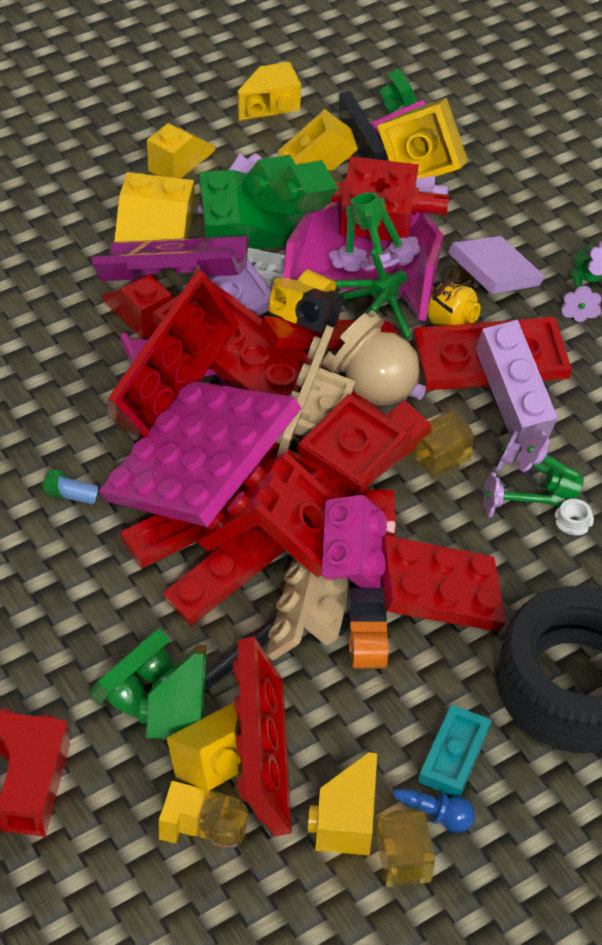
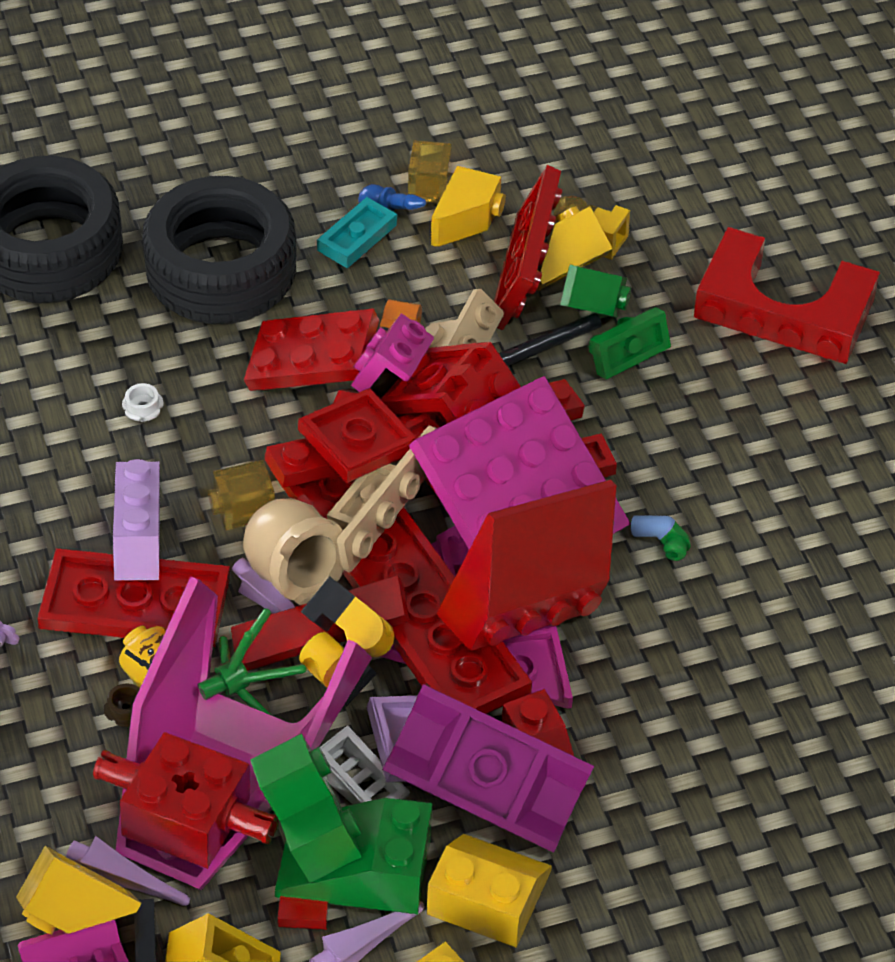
camera: 165 degrees left, 0 degrees up
plant [329,192,421,271] -> none
lavender tile [448,236,545,294] -> none
plant [483,430,584,518] -> none

